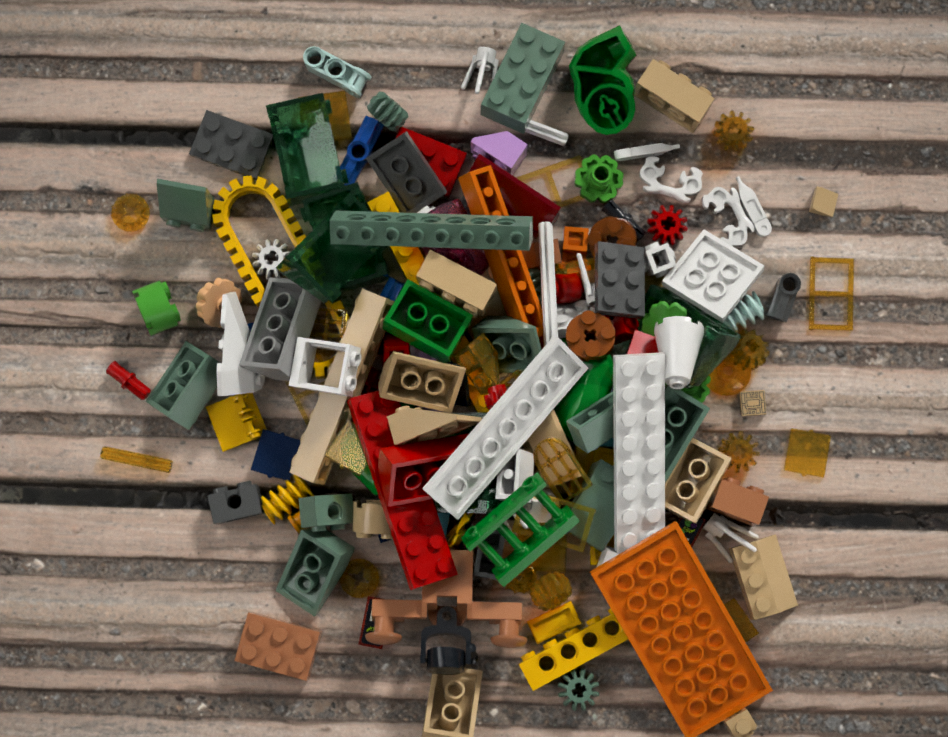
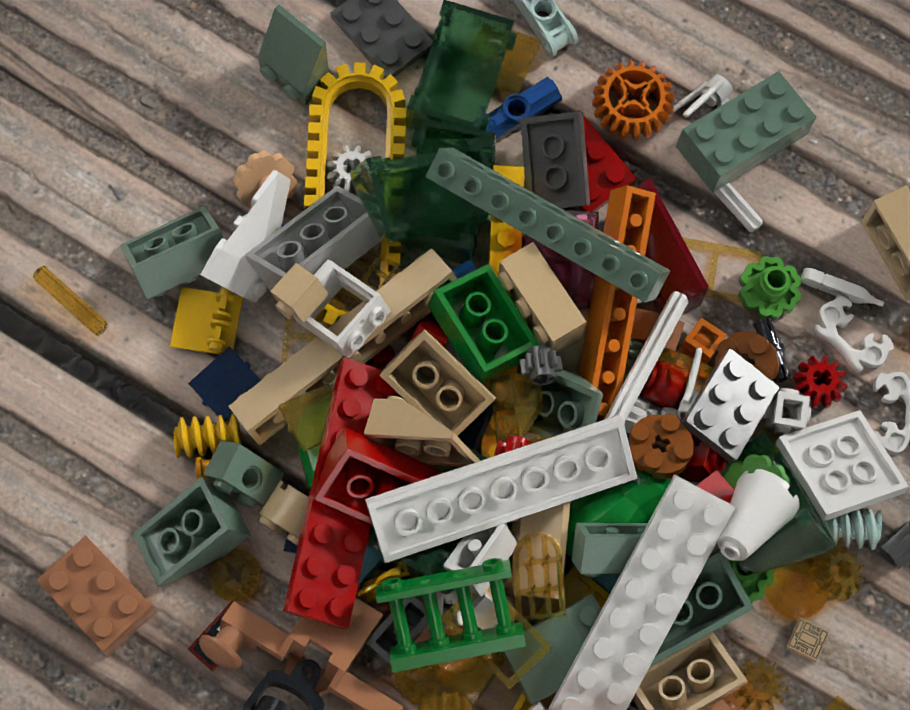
camera: 25 degrees right, 10 degrees down
red axle [106,361,151,400] -> none
clear yellow gear [111,193,150,232] -> none
bright green brick [132,280,181,336] -> none
dark grey brick [207,481,265,525] -> none
sand green gear [367,91,409,131] -> none
lavender slope [471,131,528,175] -> none
green piece [569,25,637,135] -> none
none -> tan brick [270,263,329,323]
none -> dark grey gear [520,345,562,386]
none -> orange gear [592,59,675,142]

